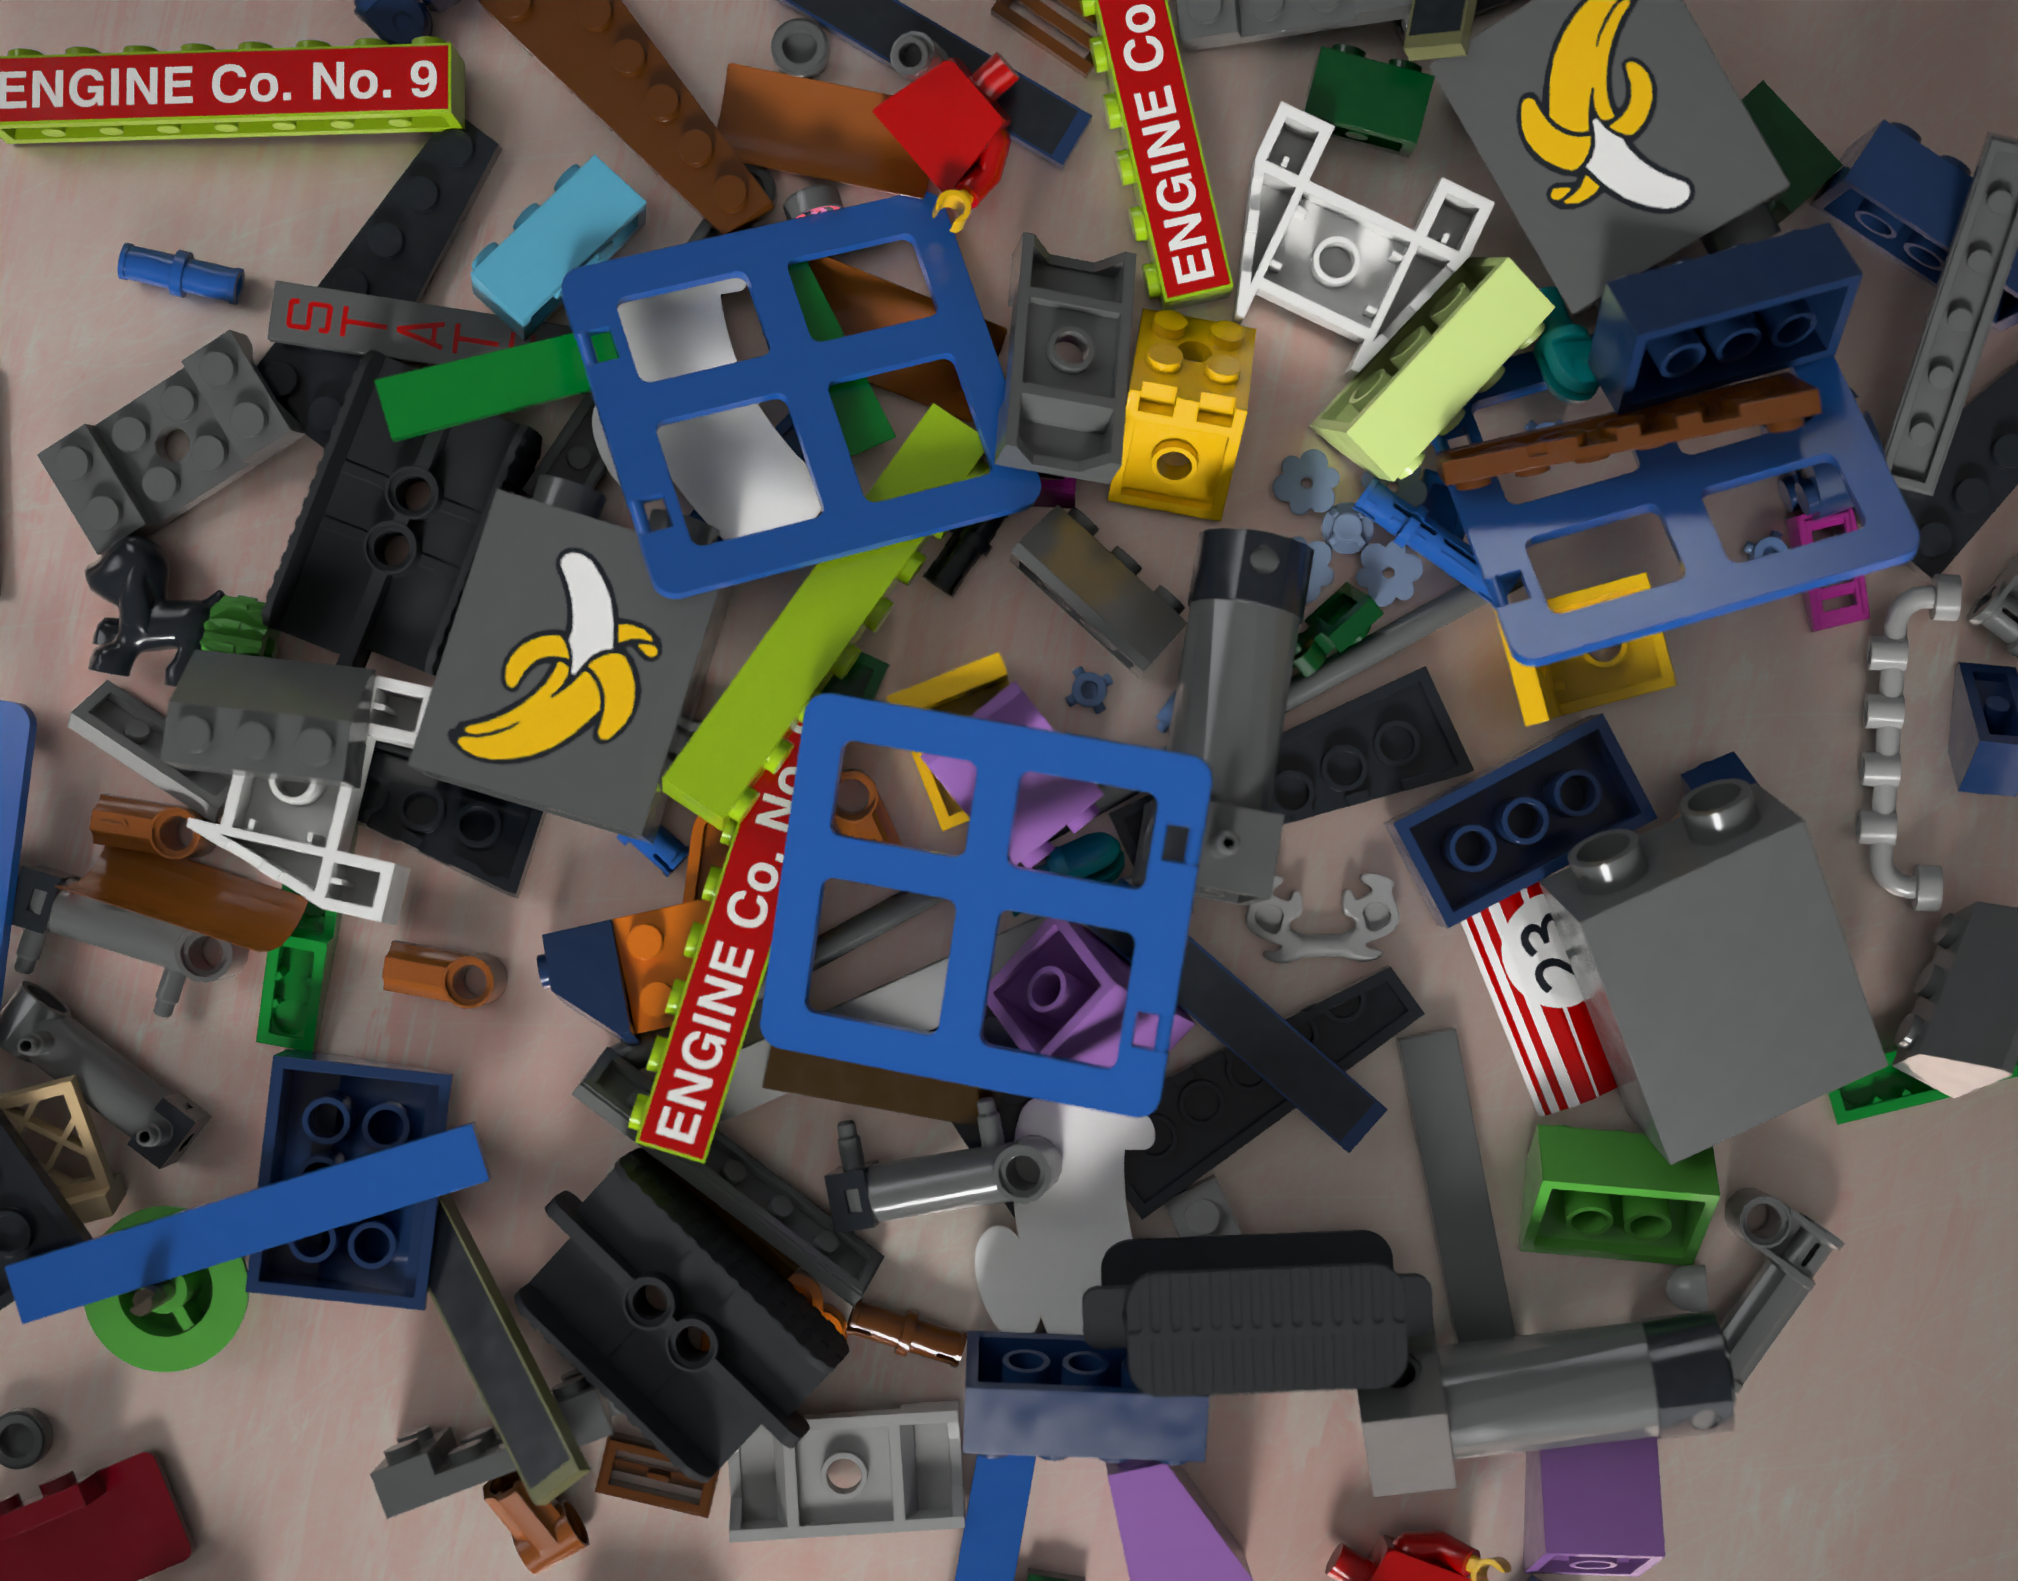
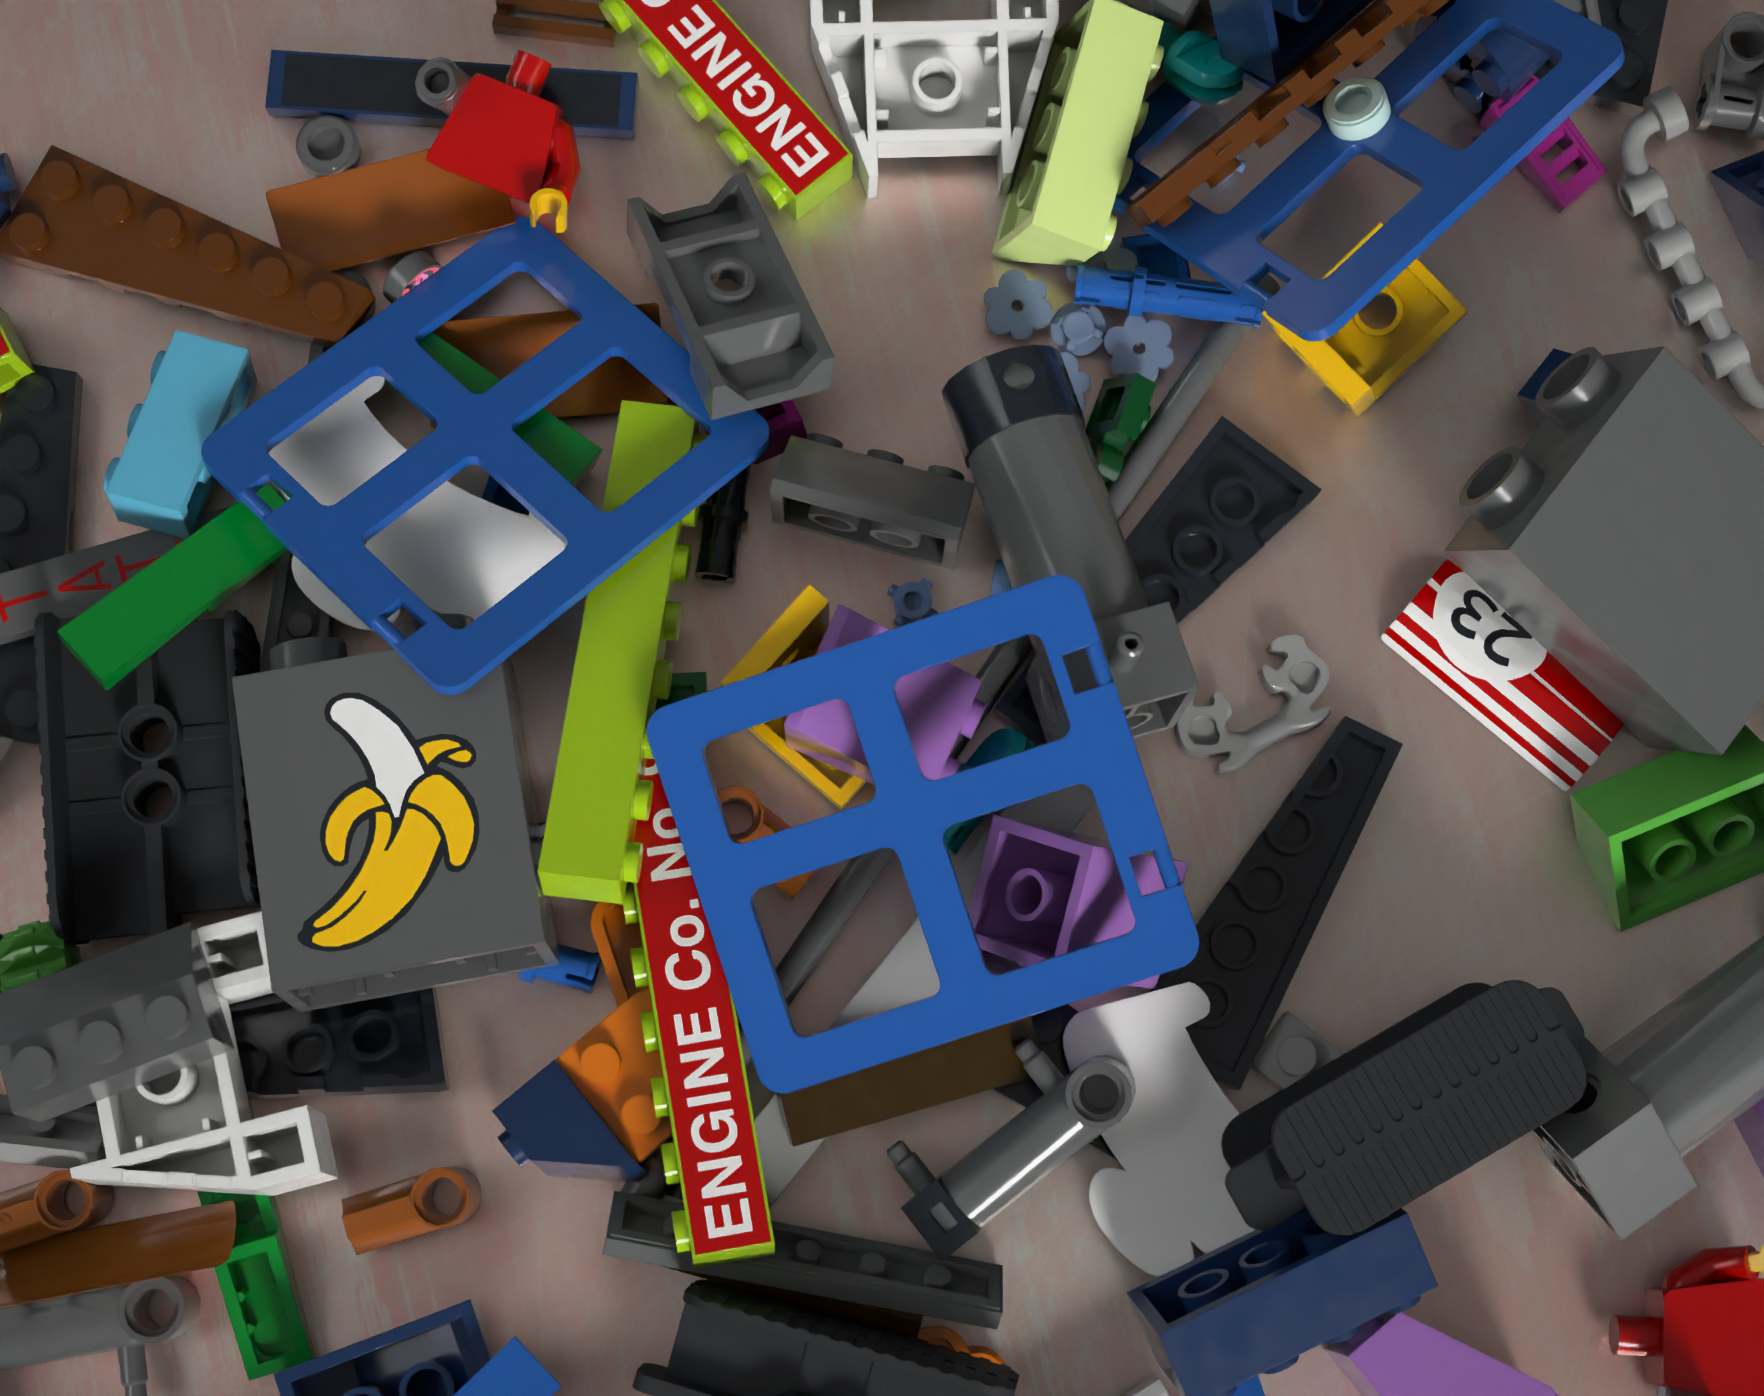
camera: 30 degrees left, 10 degrees down
reddish brown pin [845,1298,967,1368] -> none
black tile [1086,877,1388,1153] -> none
yellow bracket [1107,308,1256,522] -> none
dark blue brick [1384,713,1658,928] -> none
dark grey tile [1396,1027,1516,1343] -> none
none -> light aqua tile [1323,77,1391,141]

